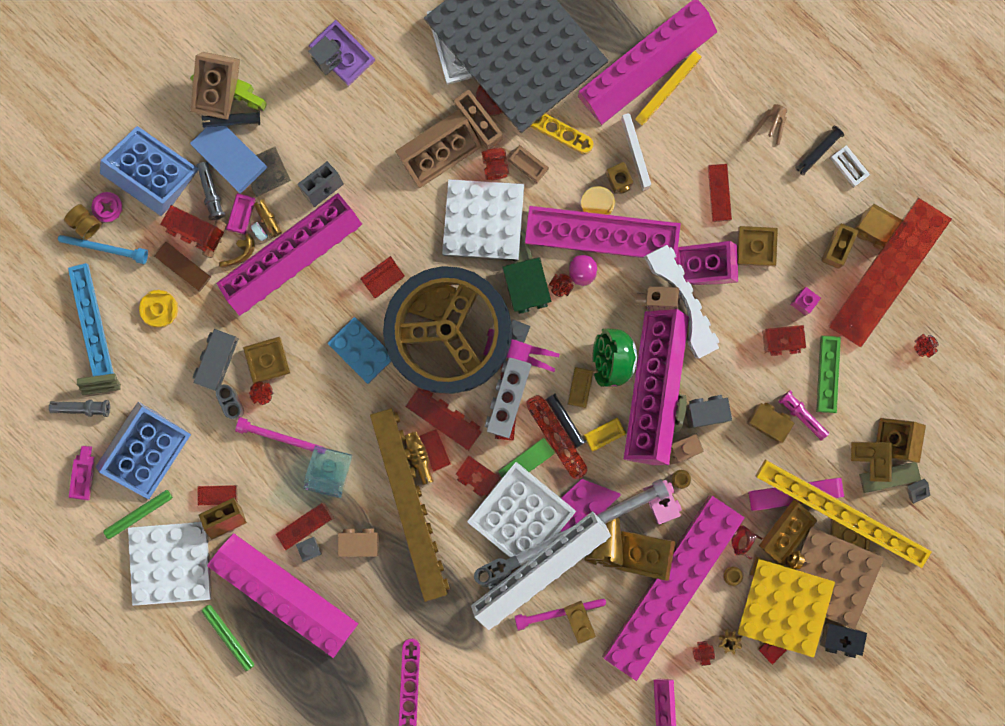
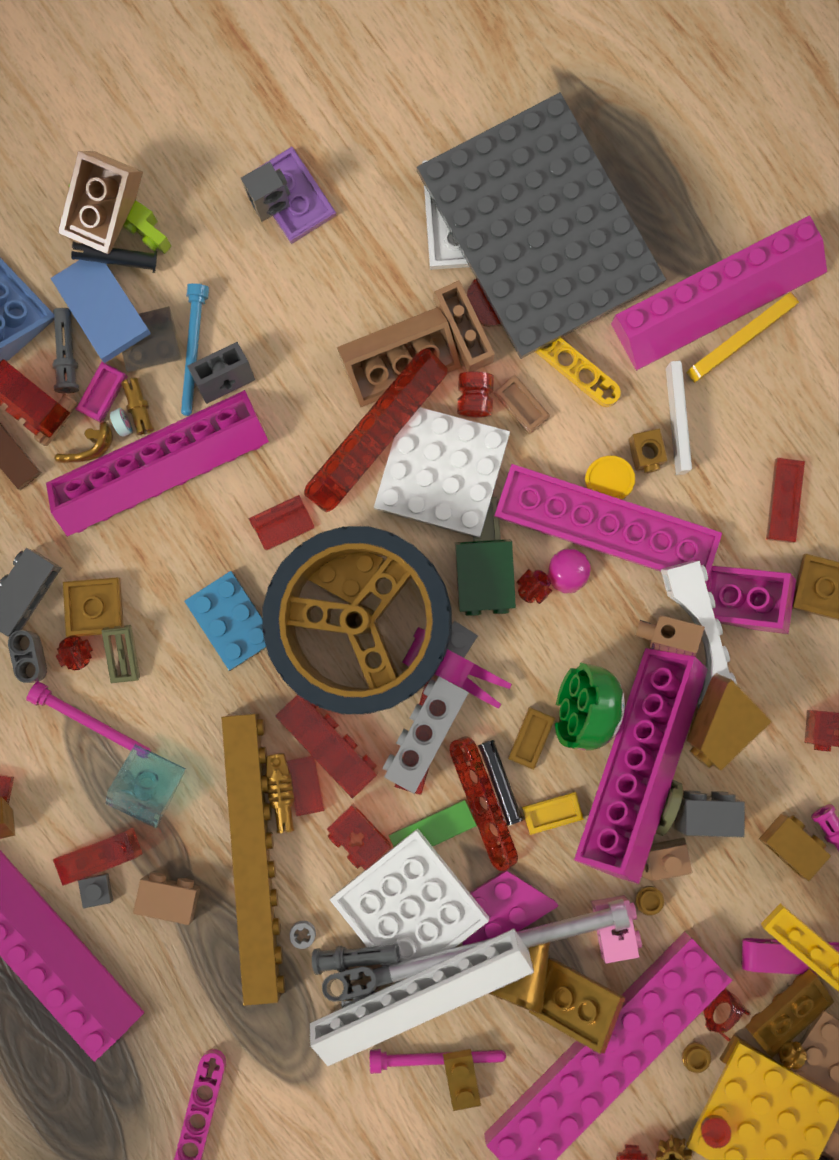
camera: 10 degrees right, 0 degrees up
none -> olive tile [101,625,140,683]
none -> dark azure piece [181,283,209,416]
none -> light grey bush [290,921,316,949]
none -> clear red beam [304,348,448,512]
none -> dark grey pin [312,944,400,975]
none -> pearl gold slope [686,673,772,771]
none -> clear red tile [700,1115,731,1148]

